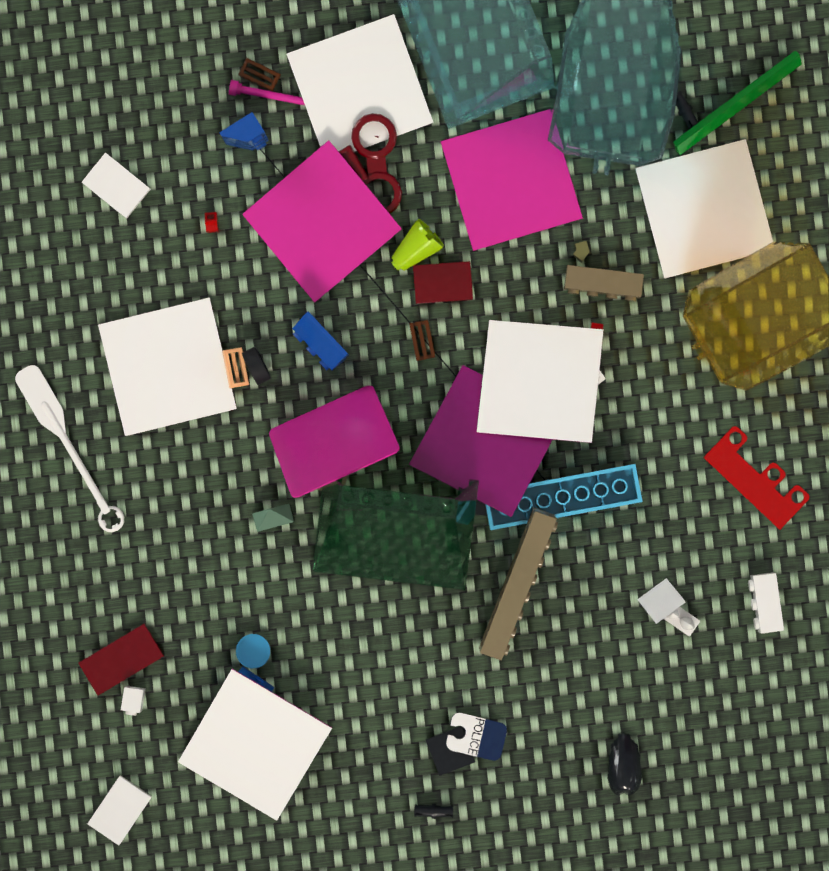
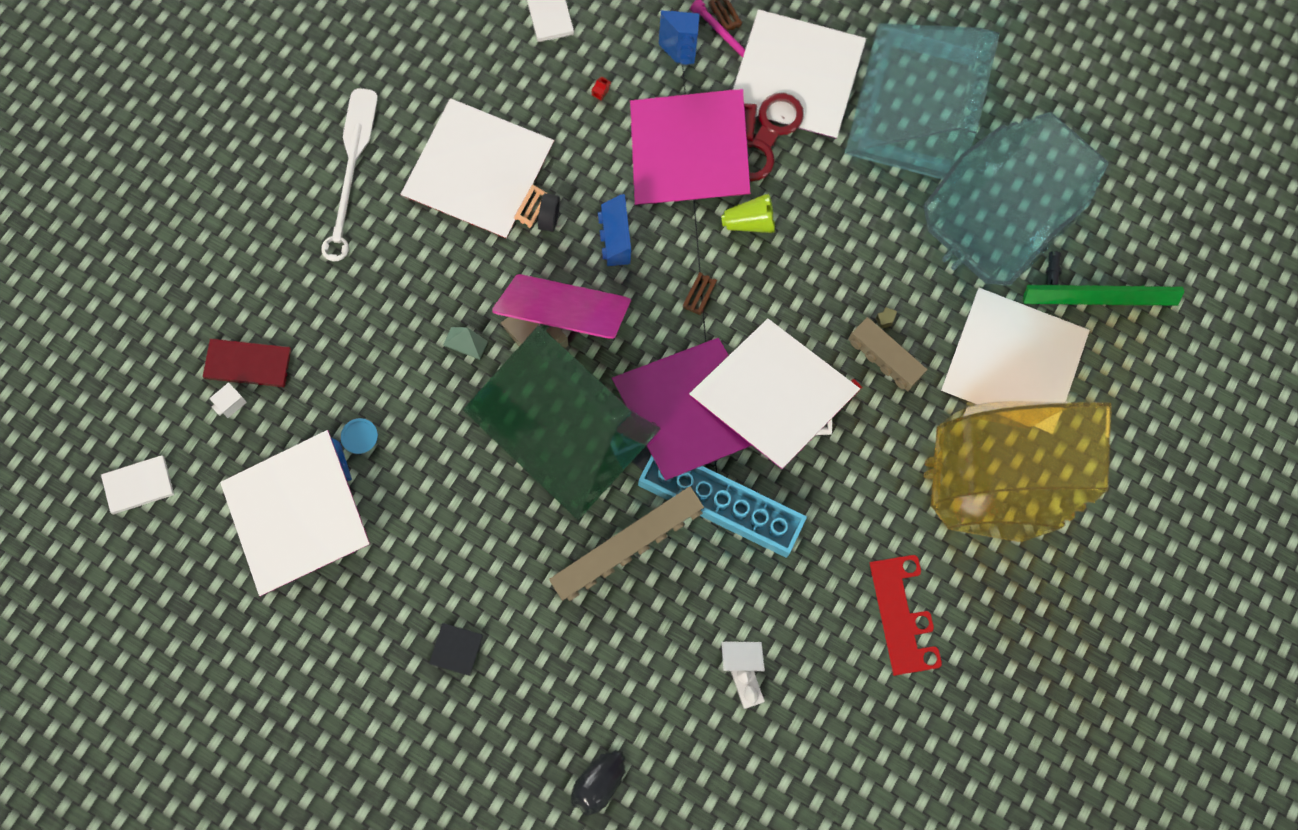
camera: 25 degrees right, 15 degrees down
dark red tile [413,261,473,304] -> none
black pin [414,803,453,819] -> none
dark pink piece [441,109,583,251] -> none
piece [446,713,507,761] -> none
white brick [748,572,784,634] -> none

